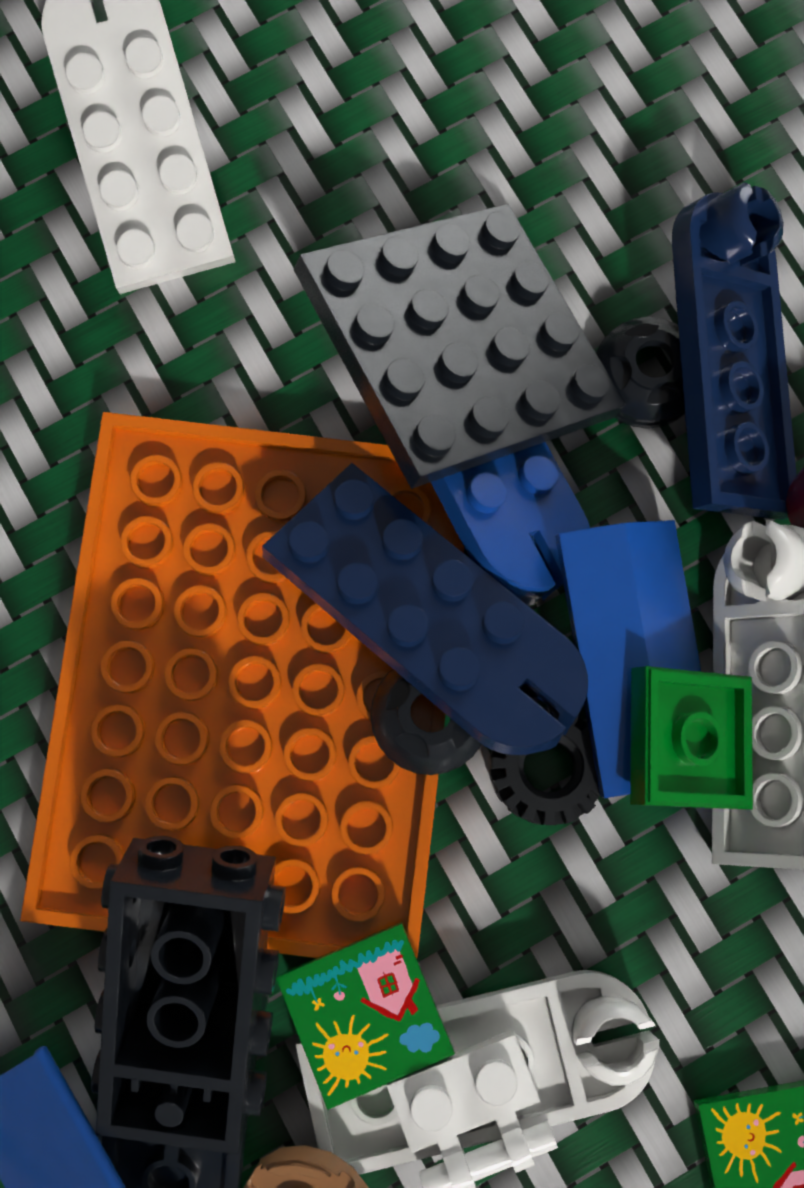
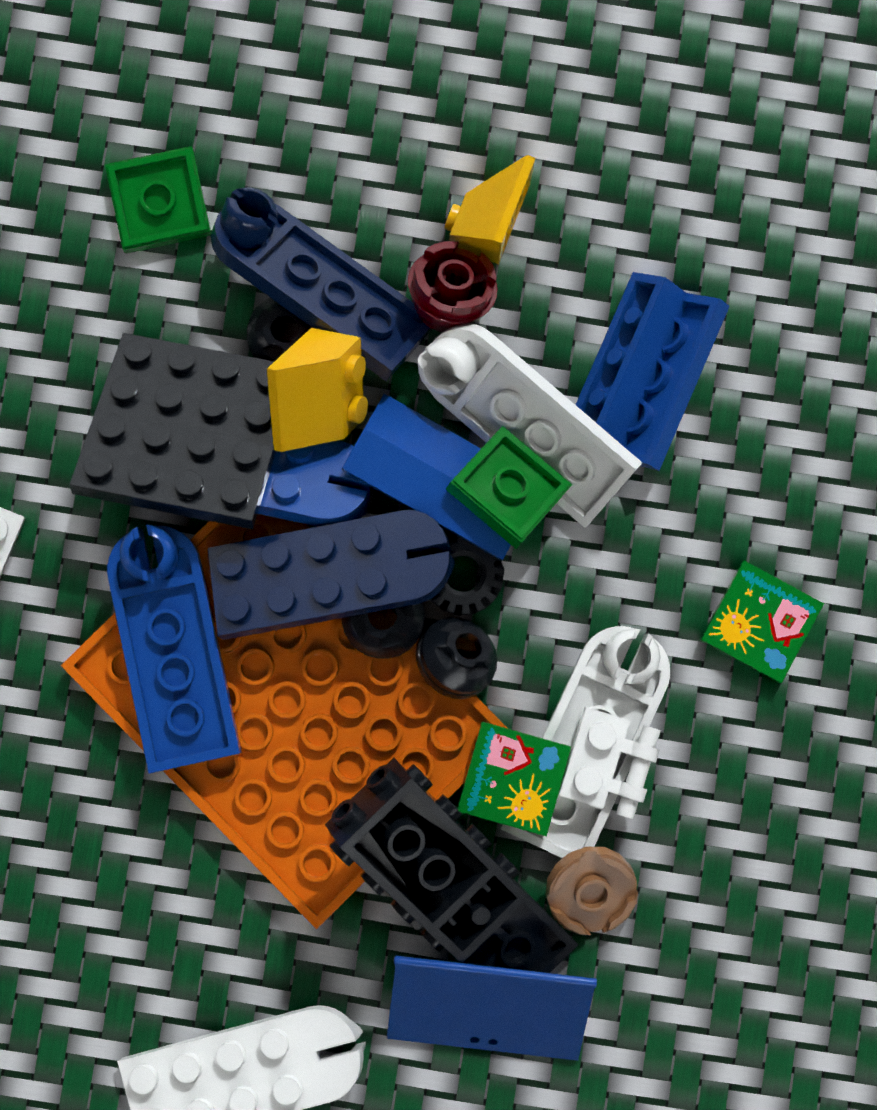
camera: 55 degrees left, 5 degrees up
none -> green tile [105,146,211,254]
none -> blue plate [107,525,242,774]
none -> yellow slope [267,327,368,452]
none -> black piece [415,617,498,699]

